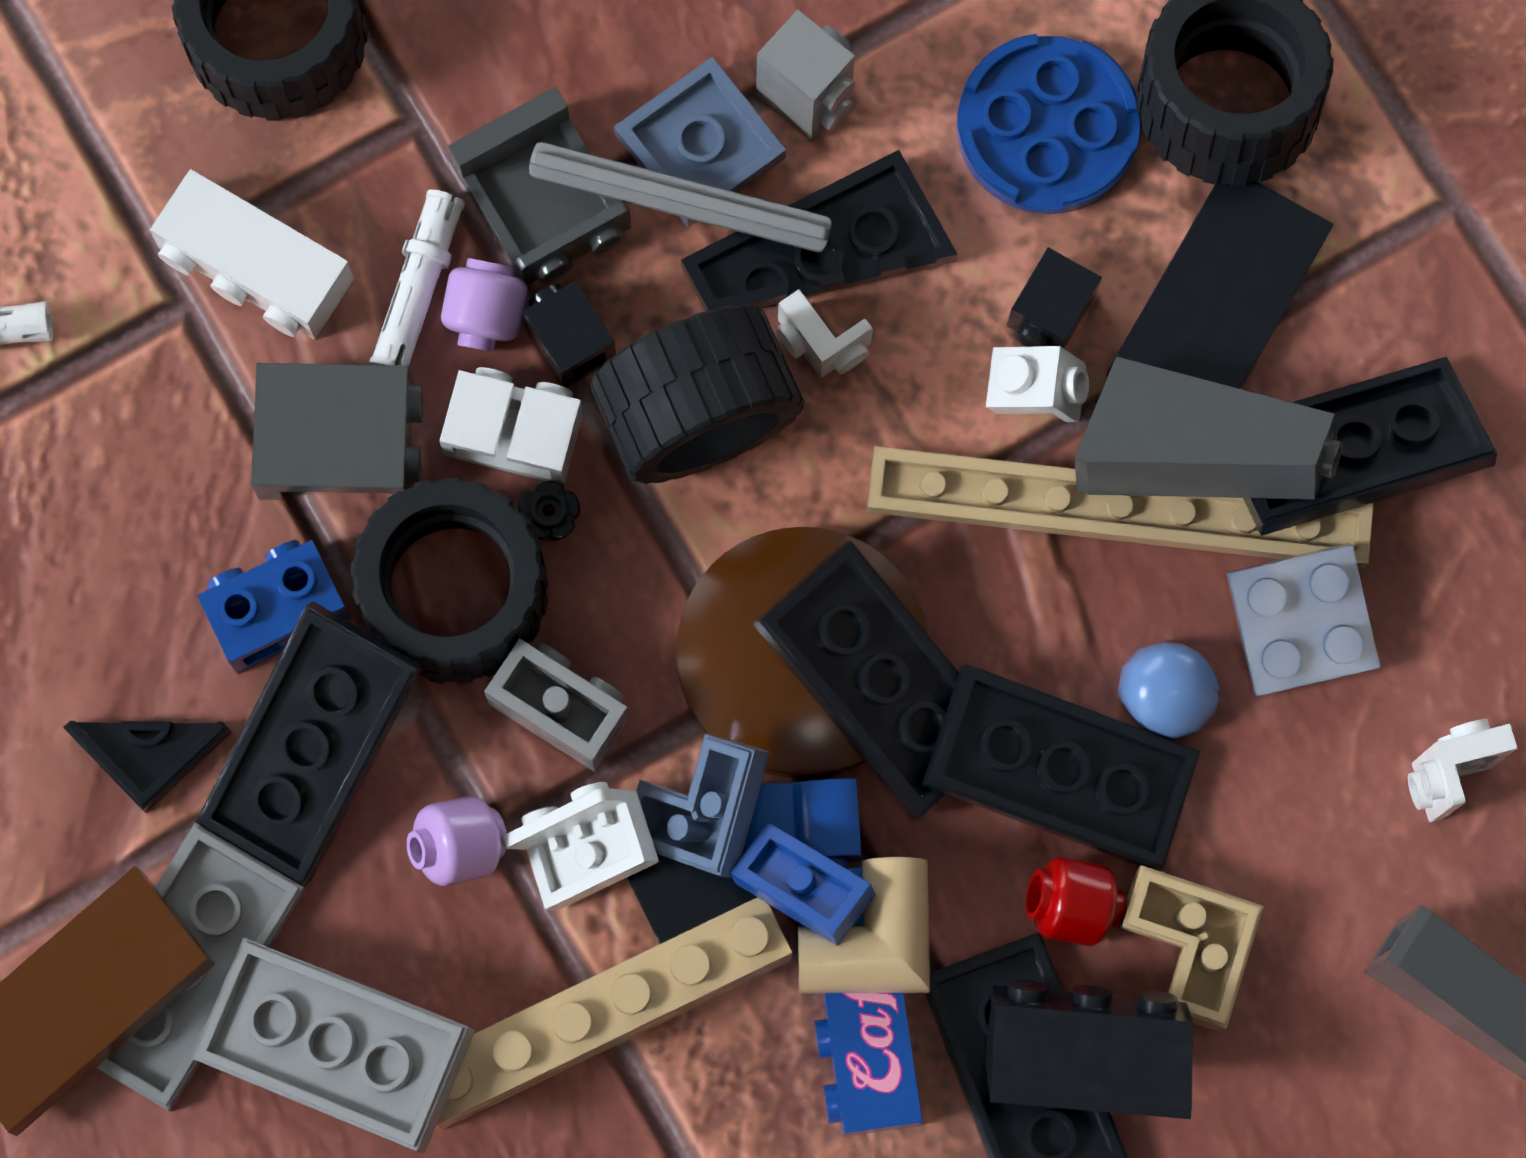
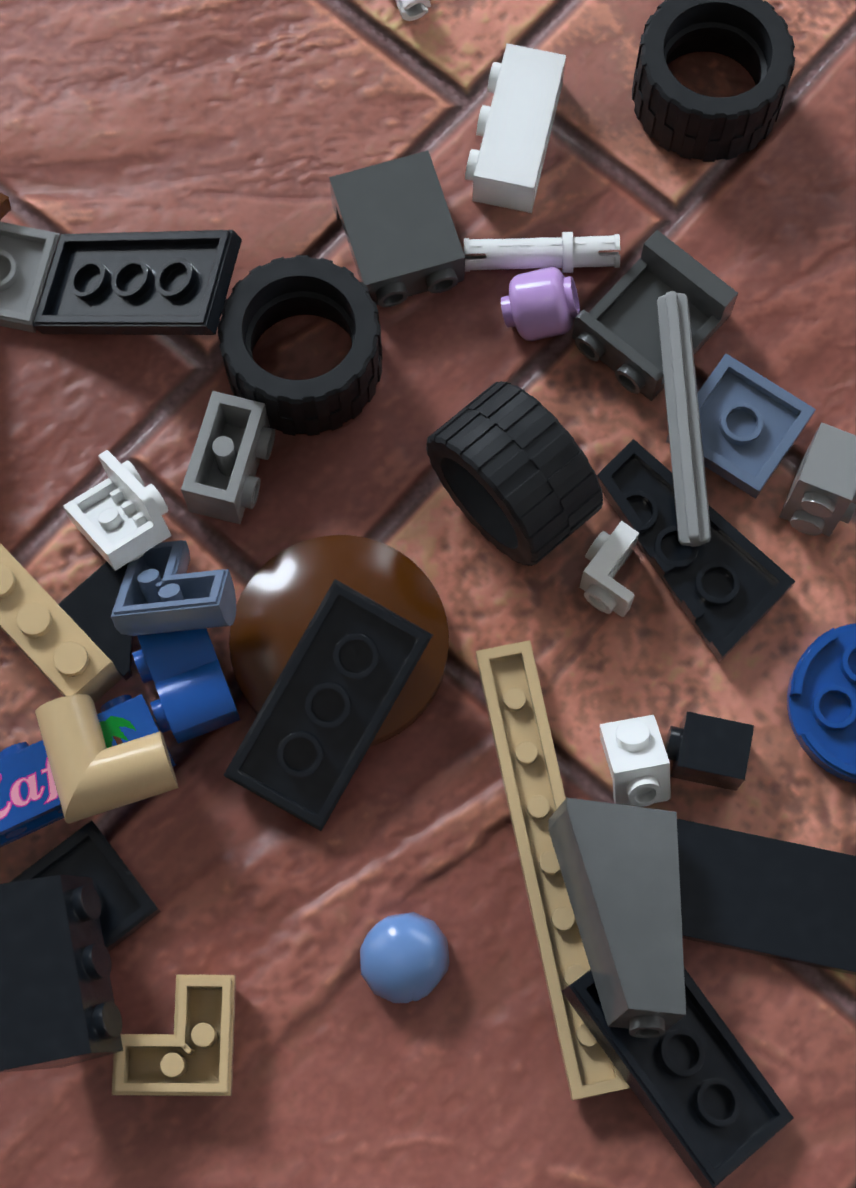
camera: 75 degrees right, 5 degrees down
black tile [63,721,232,813] -> none
blue brick [197,540,351,674] -> none
lavender head [407,796,507,886] -> none
white piece [439,367,583,486] -> none
black plate [518,480,580,541] -> none
black brick [522,280,616,388] -> none
blue plate [730,822,876,946] -> none
black tile [922,664,1201,871] -> none
red head [1025,857,1125,947] -> none
sand blue plate [1226,543,1380,696] -> none

